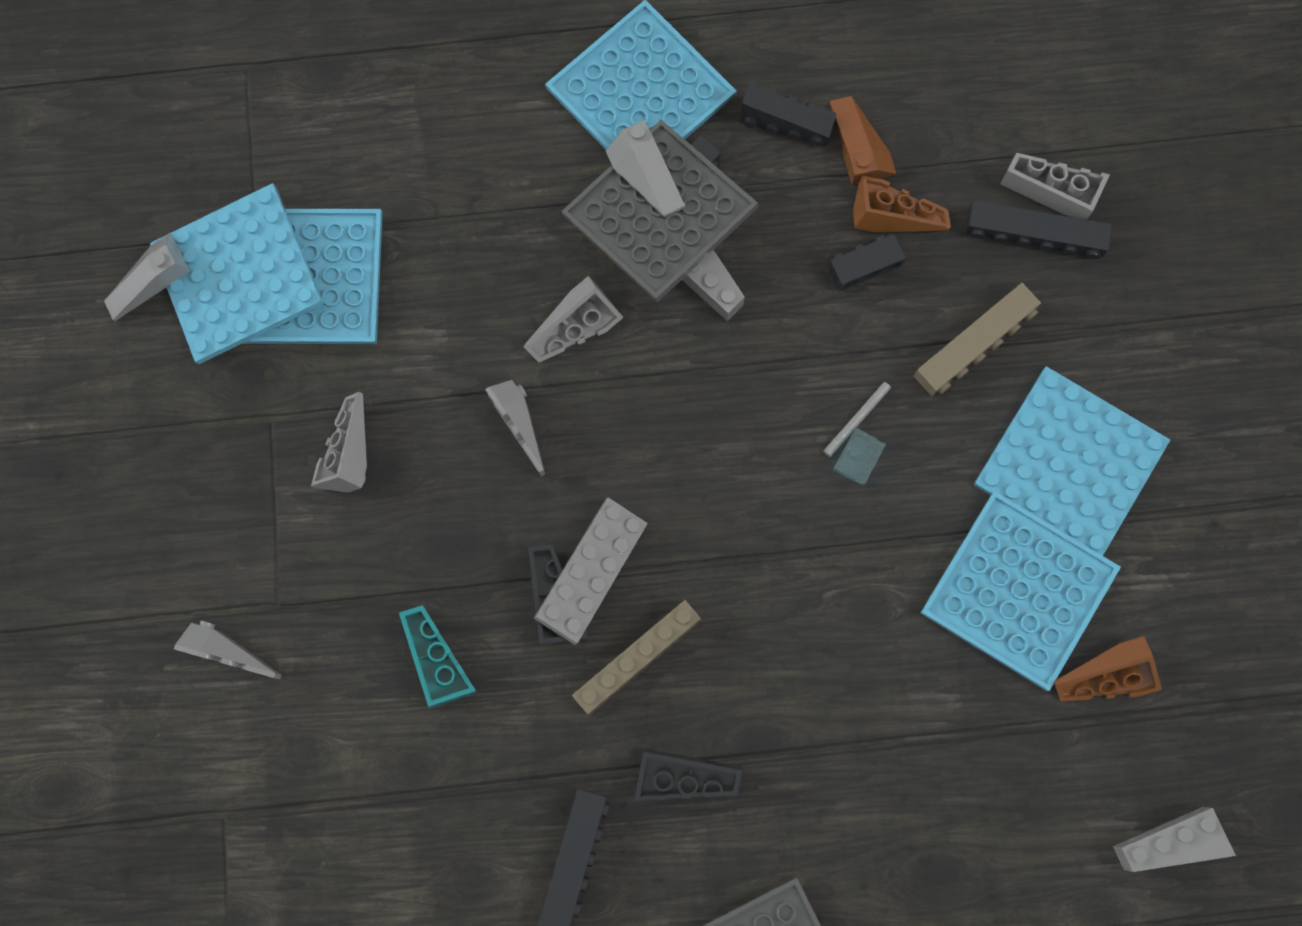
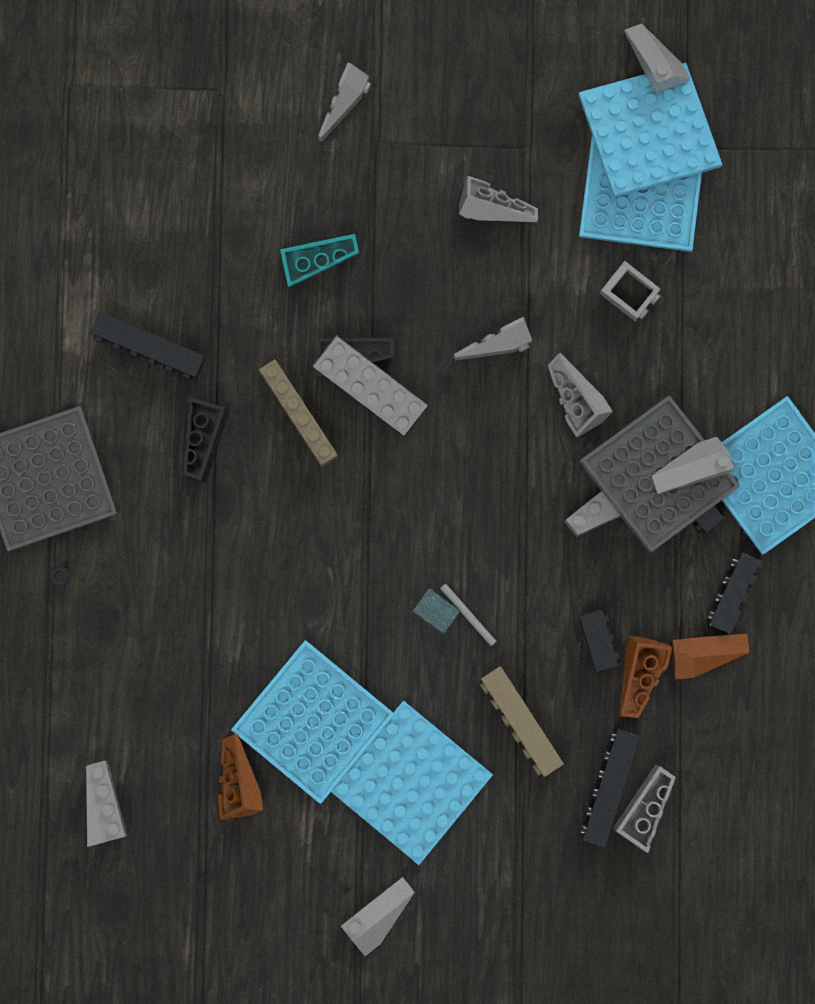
camera: 90 degrees right, 5 degrees up
none -> light grey wedge [341,877,415,956]
none -> light grey window [600,261,660,322]

